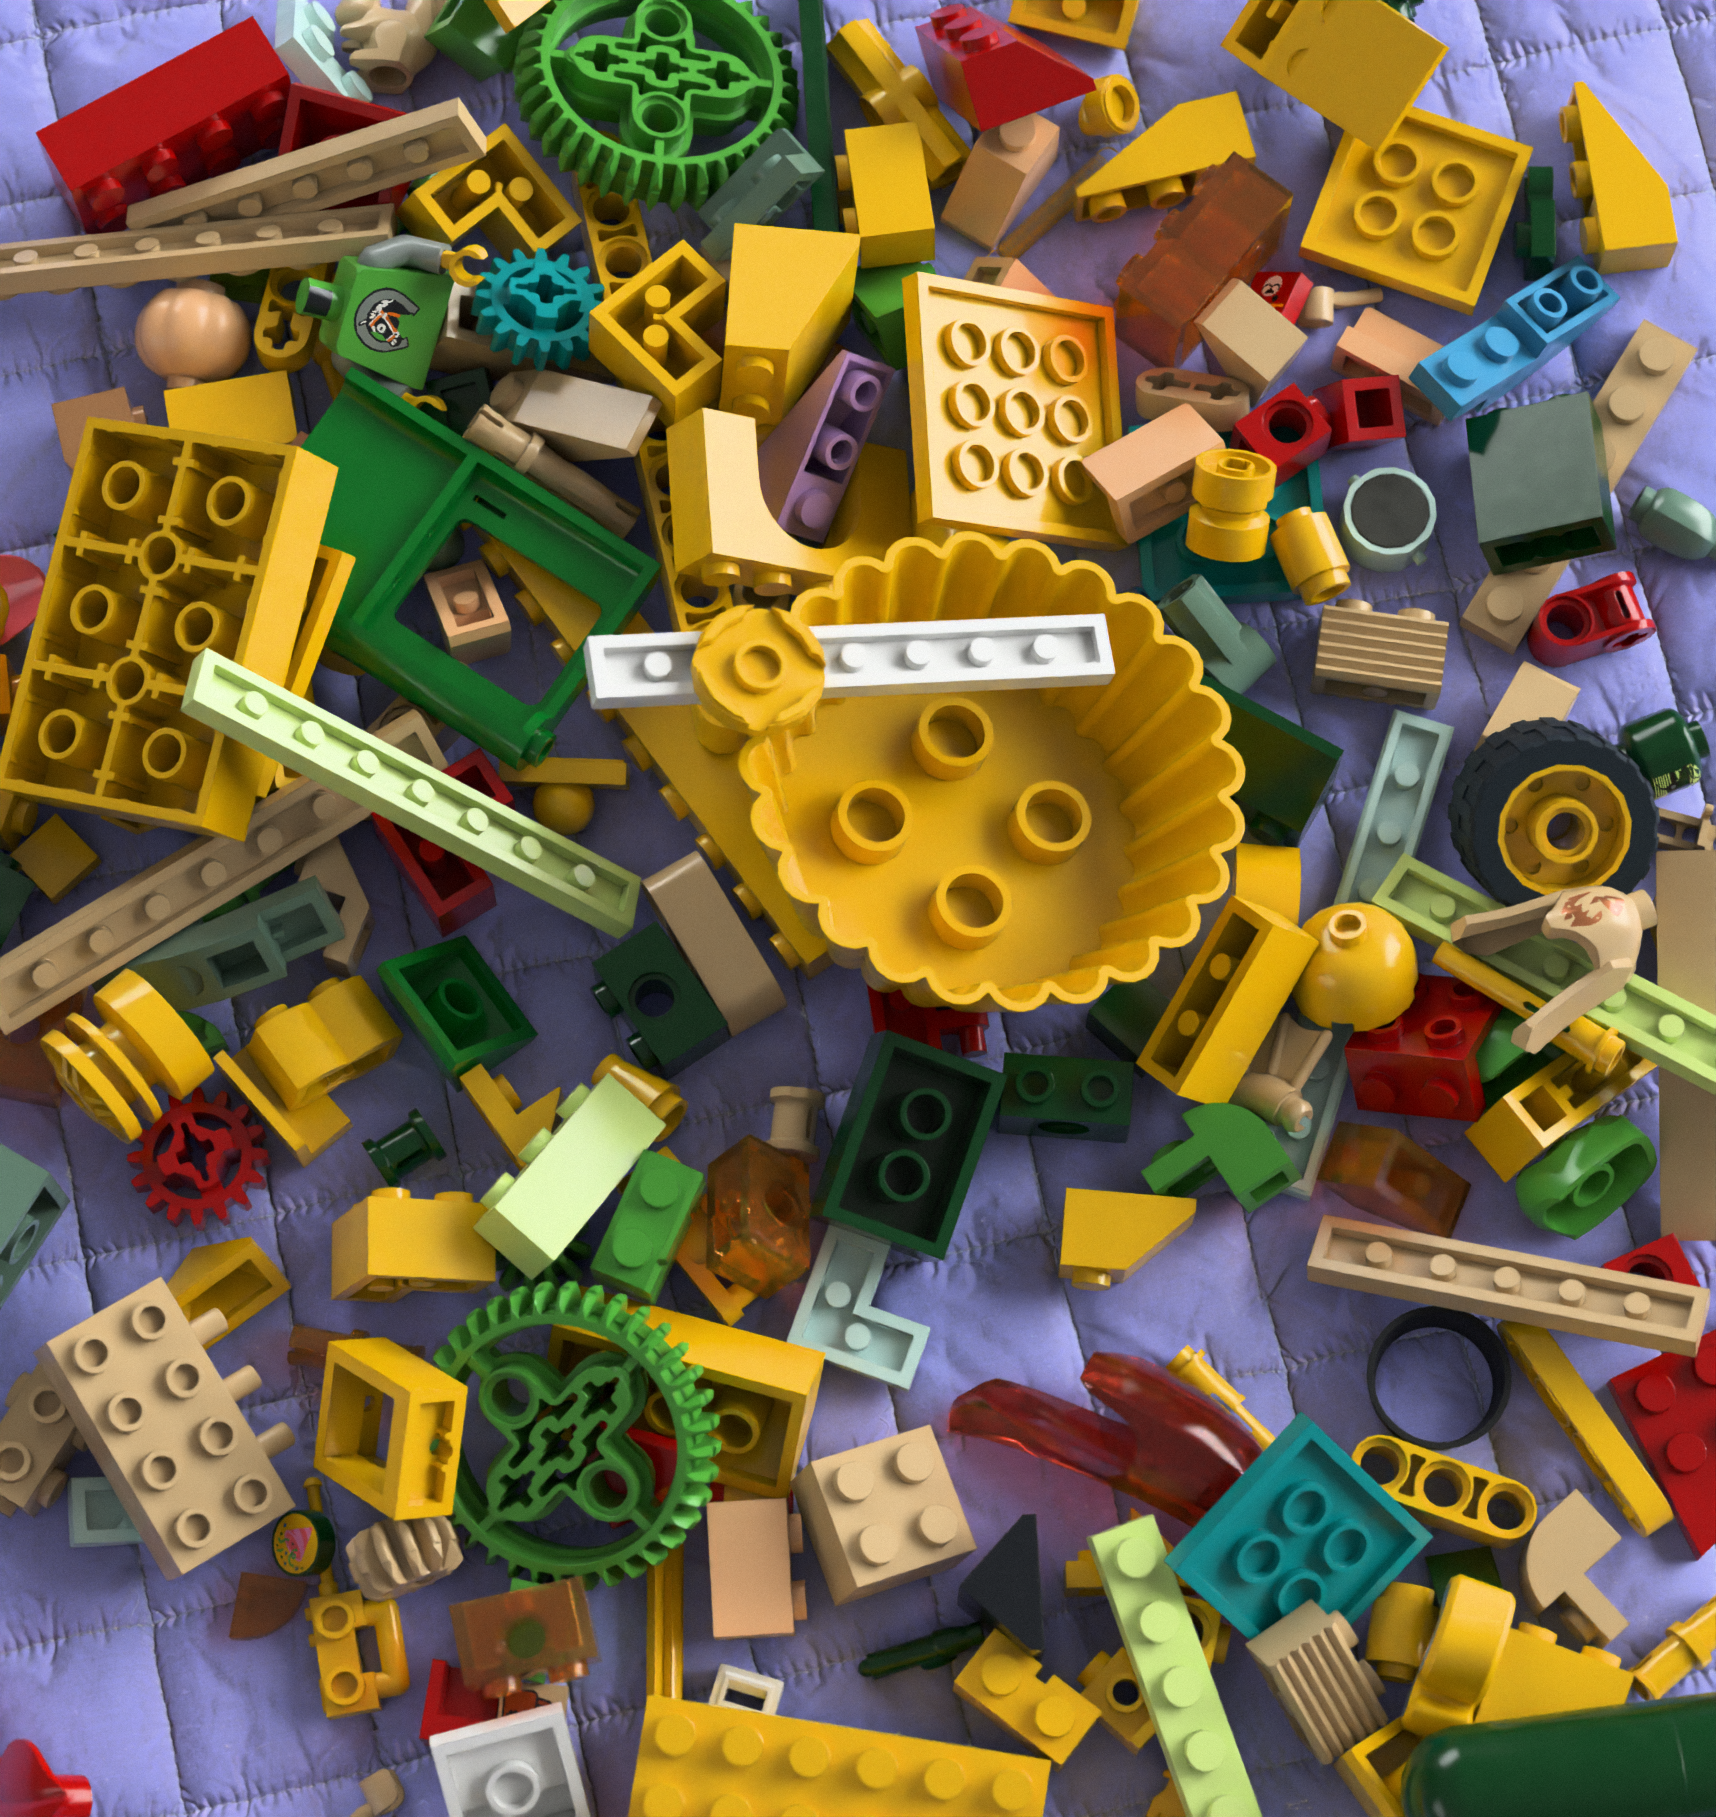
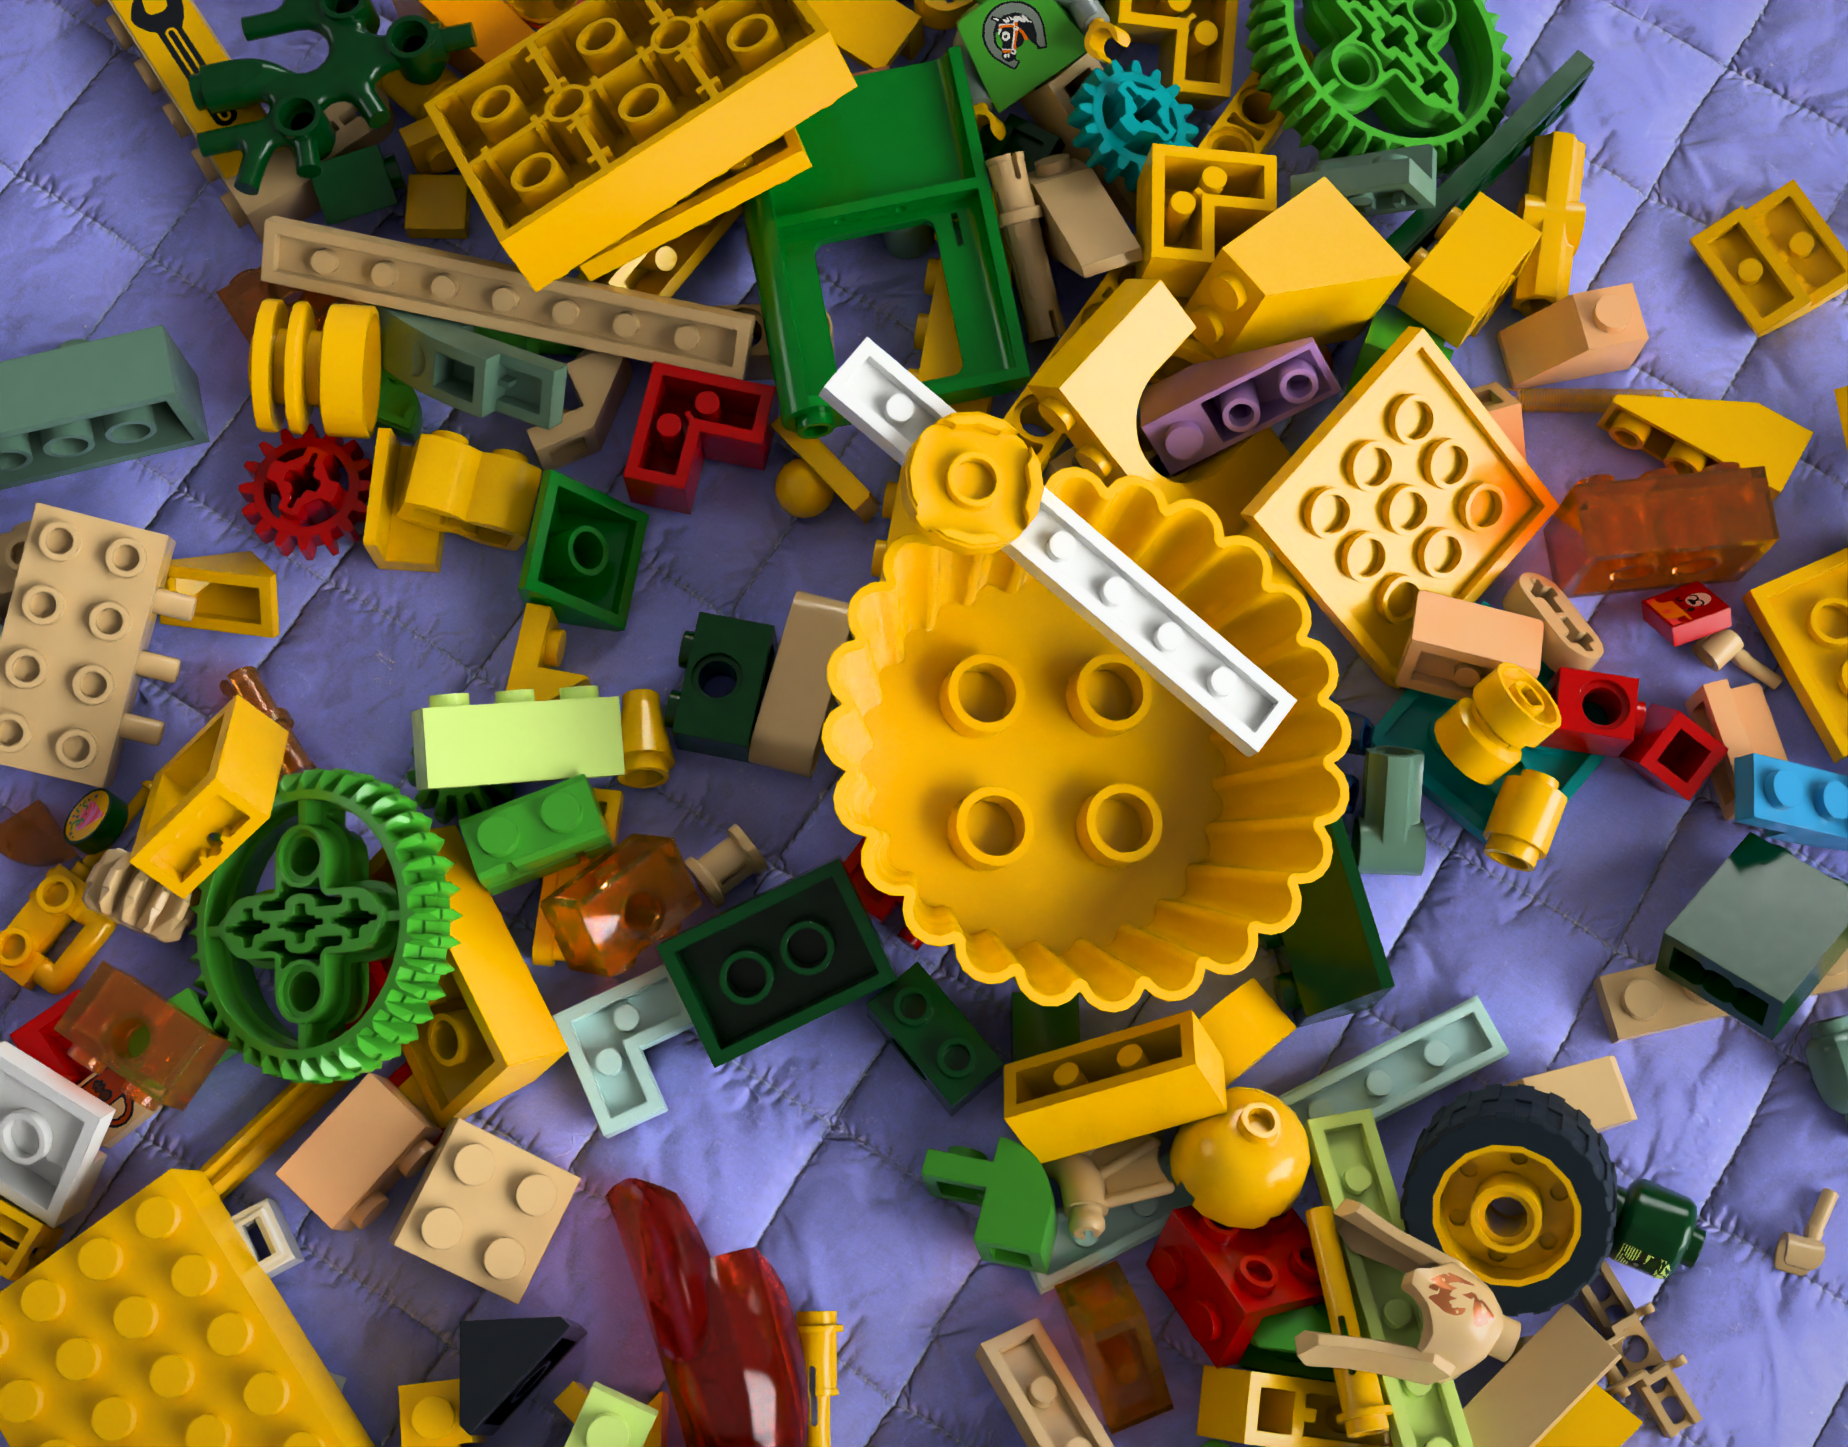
camera: 45 degrees right, 0 degrees up
yellowish green plate [180,648,642,939] -> none
yellow brick [331,1188,496,1303] -> none
dark green bush [361,1108,447,1188] -> none
light nougat slope [423,559,512,664] -> none
dark green piece [858,1621,986,1680] -> none
red slope [915,4,1097,132] -> none
yellow slope [1058,1188,1197,1291] -> none
yellow tile [1078,74,1140,138] -> none
tan slope [1194,277,1309,408] -> none
tan brick [1310,599,1449,710] -> none
piece [1338,467,1437,573] -> none
red piece [1527,571,1656,668] -> none

